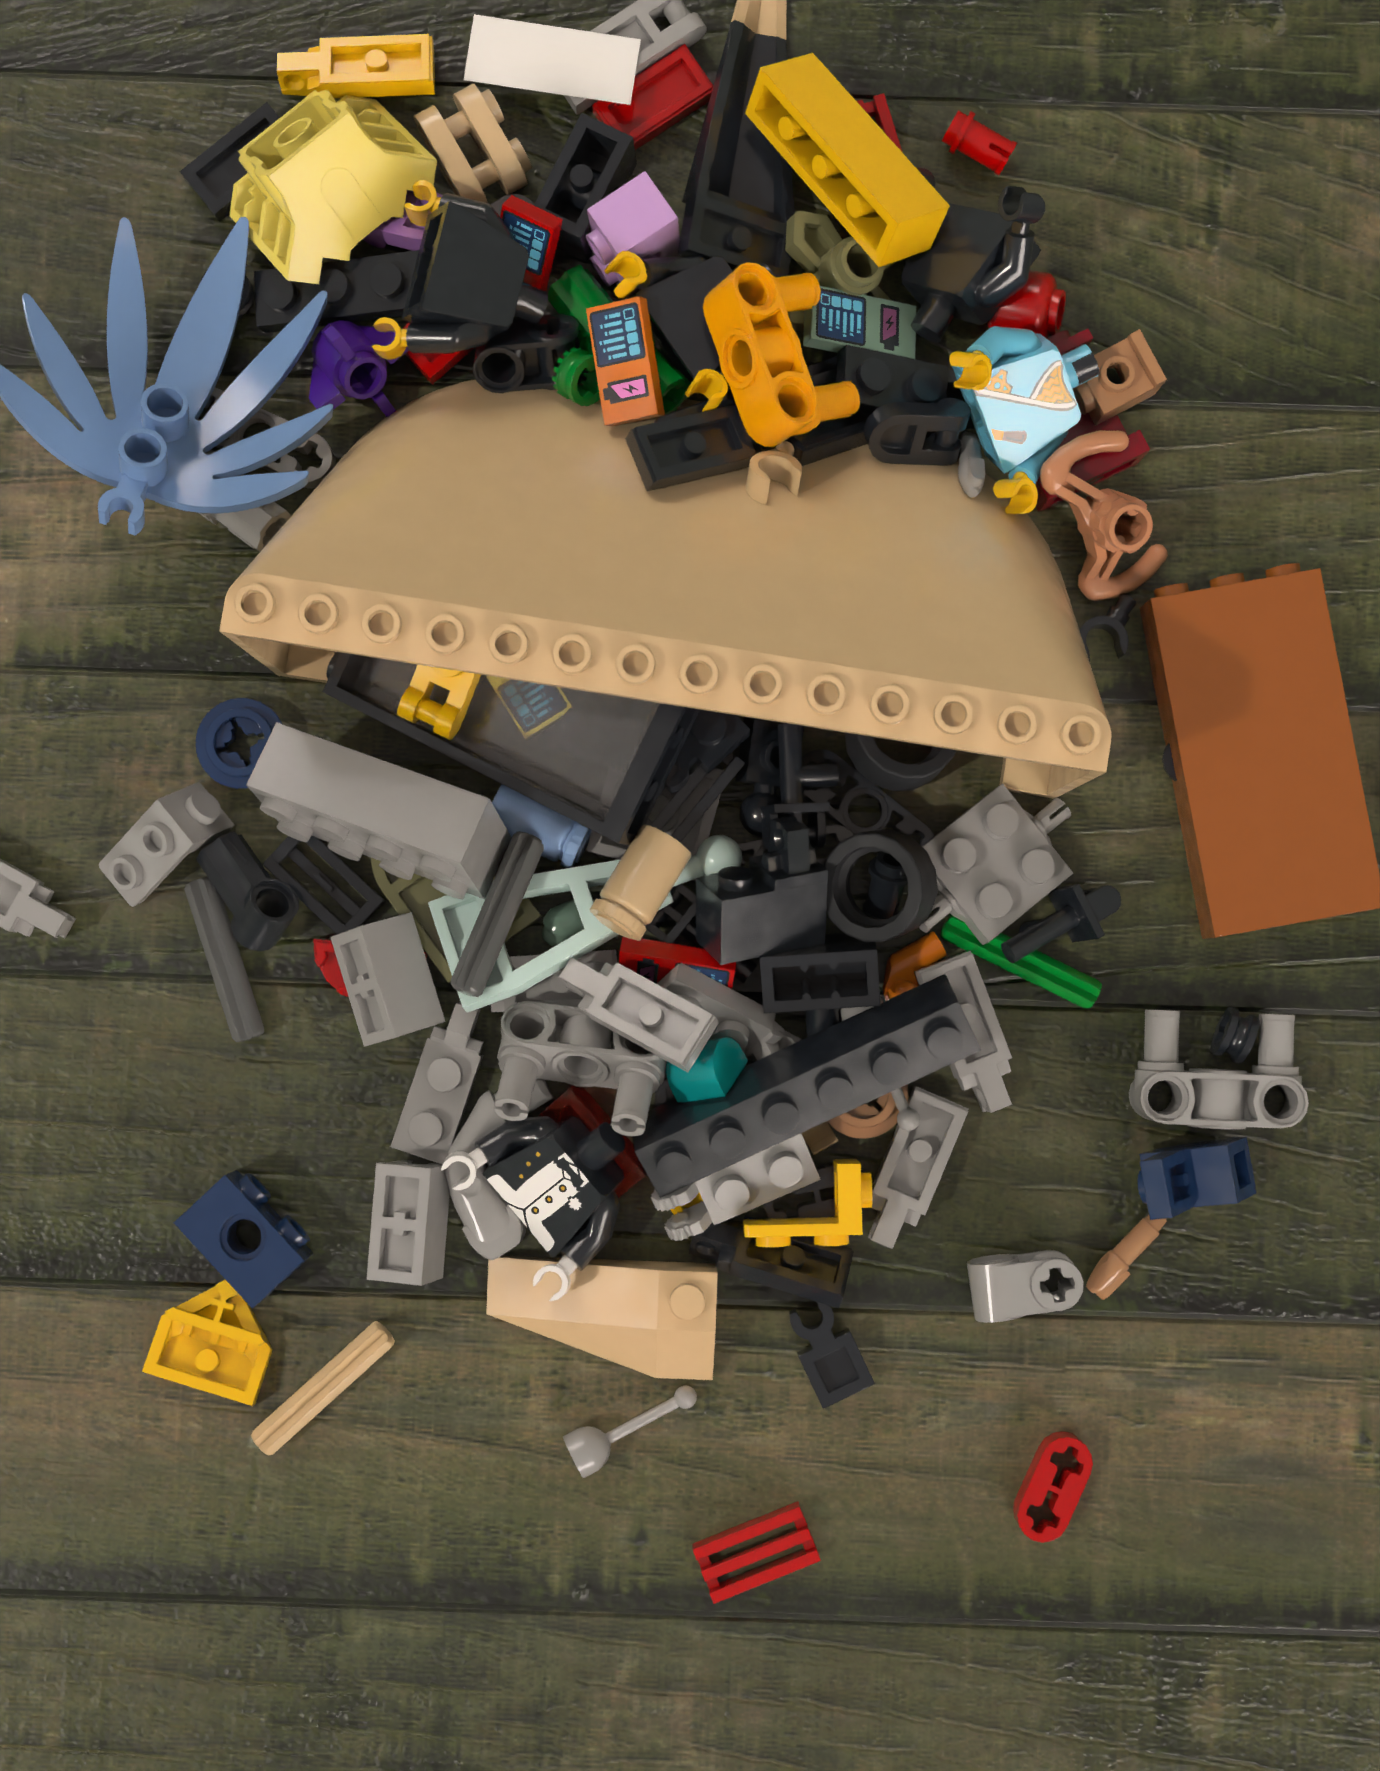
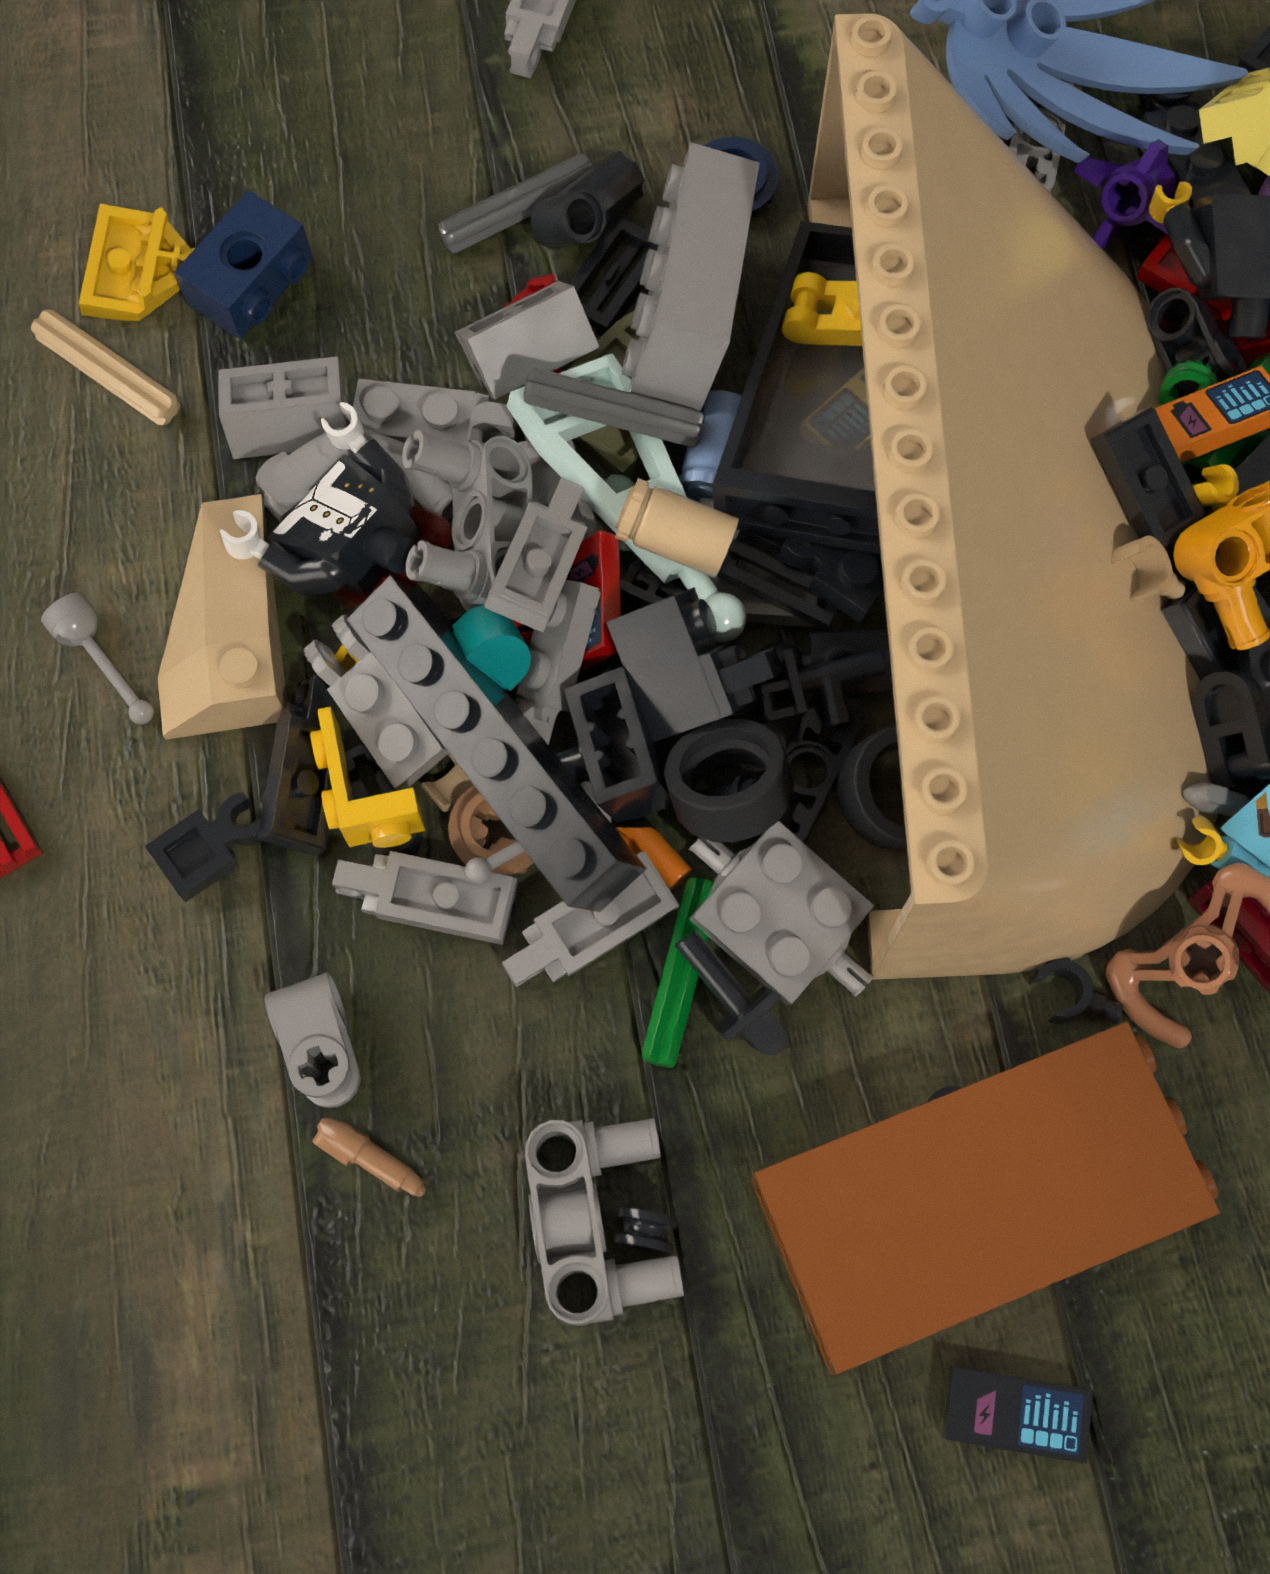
camera: 80 degrees right, 15 degrees down
light grey bracket [99,782,234,907] -> none
red beam [1013,1431,1093,1543] -> none
dark blue brick [1138,1136,1257,1220] -> none

